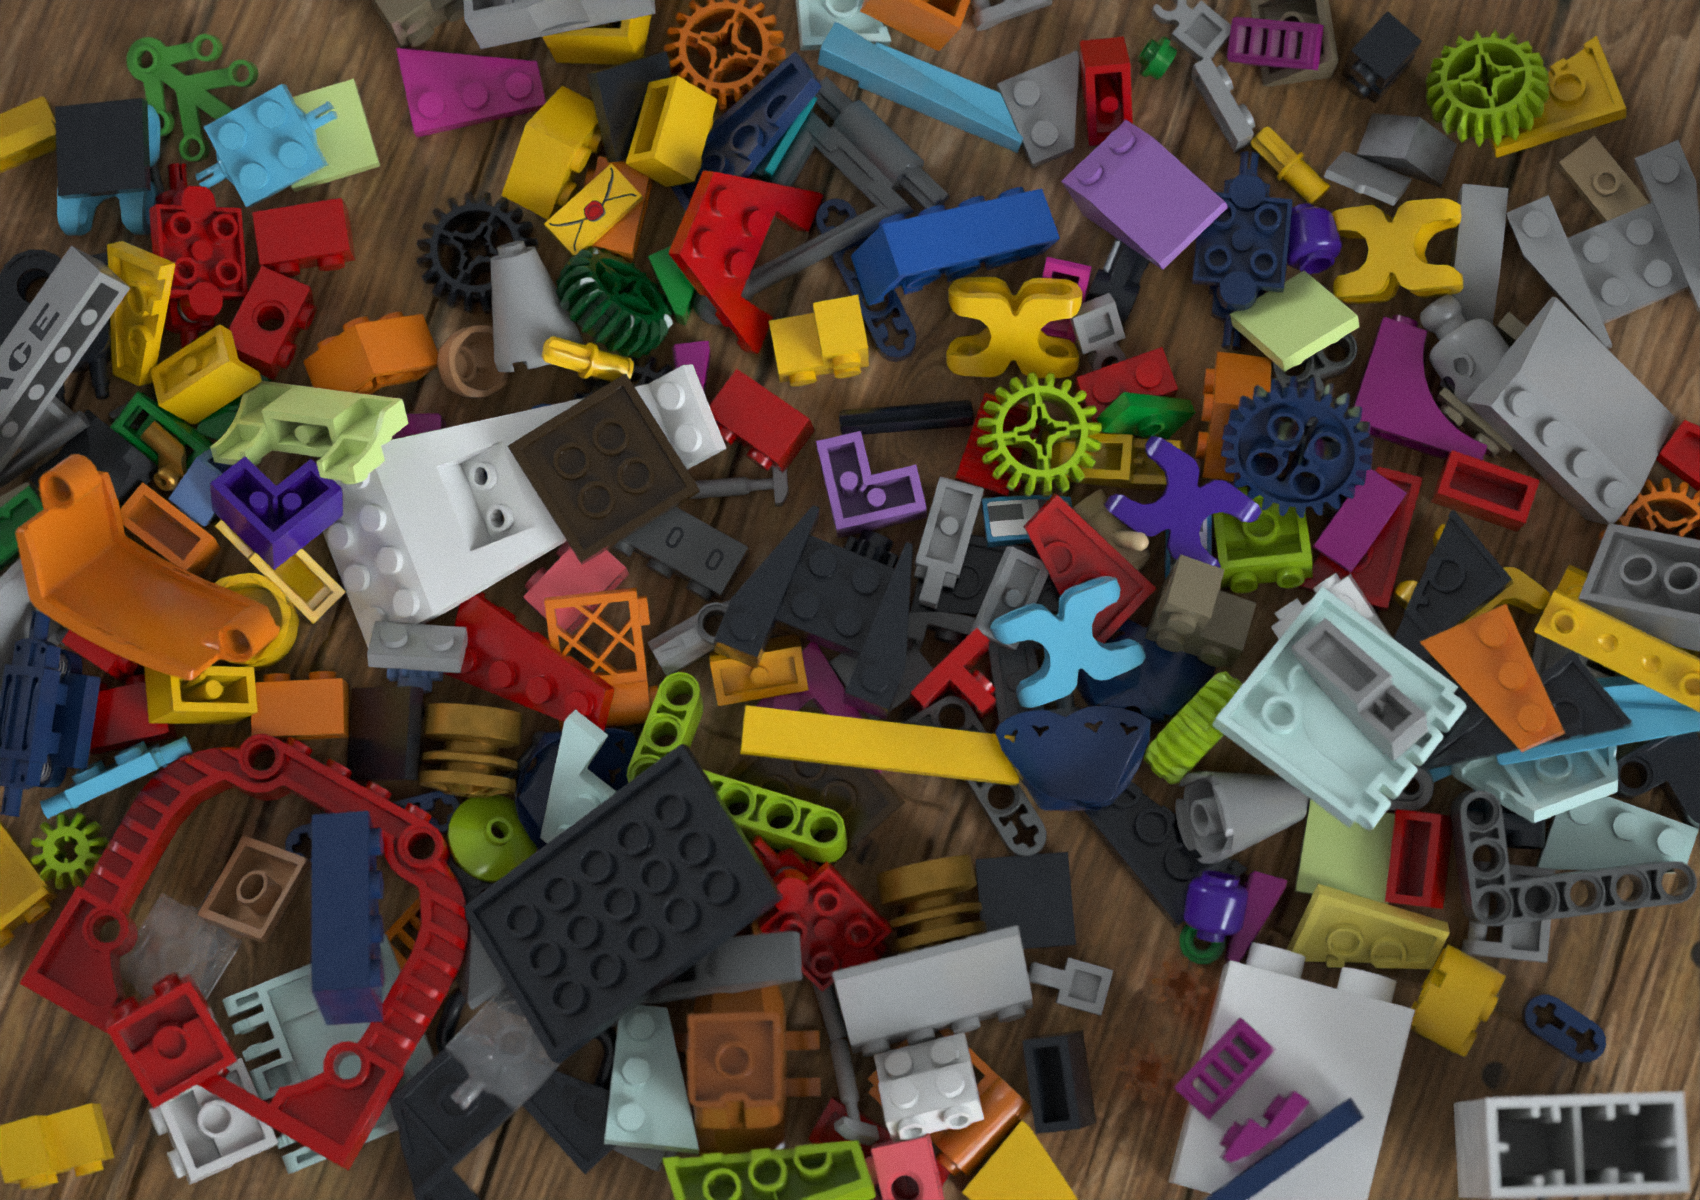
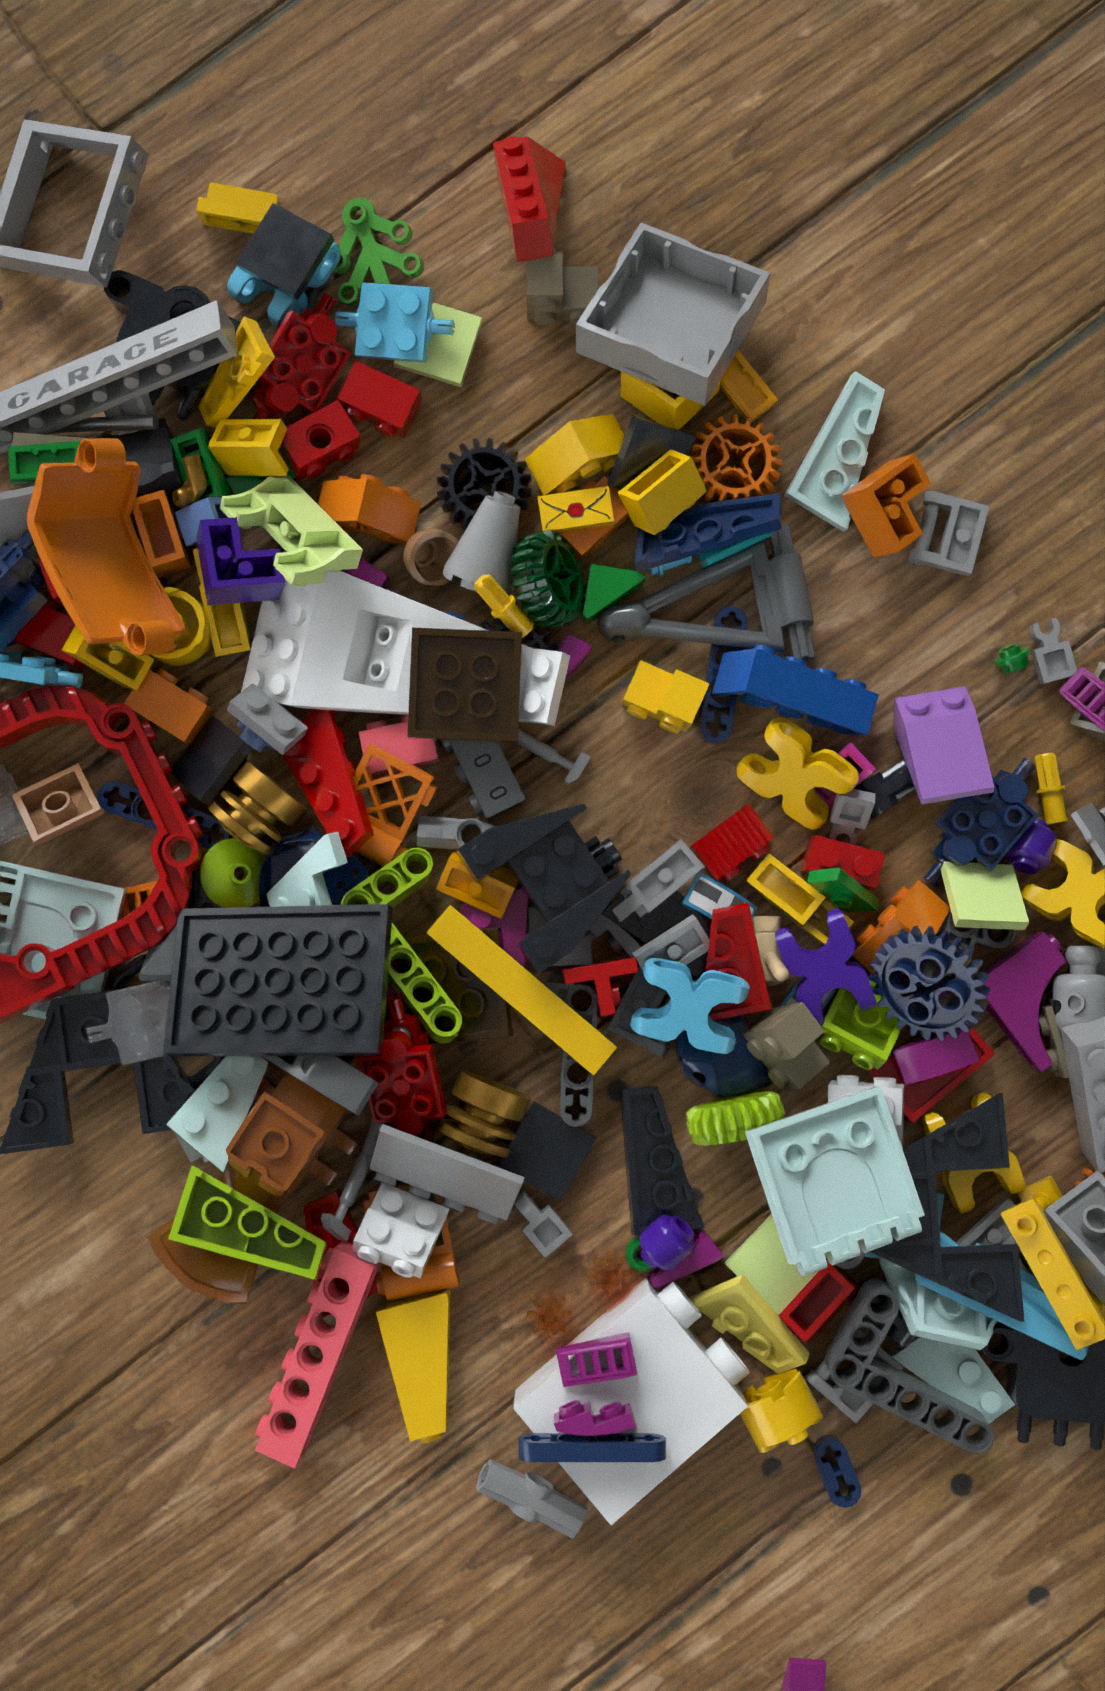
camera: 30 degrees right, 5 degrees up
dark blue wedge [311,811,384,1025] -> none
dark pink wing [396,48,546,138] -> none
red wing [668,171,824,354] -> none
red brick [709,369,815,473] -> none
medium lavender brick [816,431,927,538] -> none
medium azure wedge [818,22,1023,153] -> none
black axle [839,400,974,435] -> none
lime gear [977,372,1102,497] -> none
dark blue piece [995,706,1151,811] -> none
light grey wing [997,51,1079,169] -> none
black brick [1022,1030,1096,1134] -> none
red slope [1079,36,1133,146] -> none
light grey cone [1175,771,1309,864] -> none
light grey plate [1190,56,1256,153] -> none
light grey slope [1291,618,1428,762] -> none
orange wing [1420,604,1565,752] -> none
red brick [1430,450,1540,532] -> none
white brick [1454,1092,1690,1198] -> none

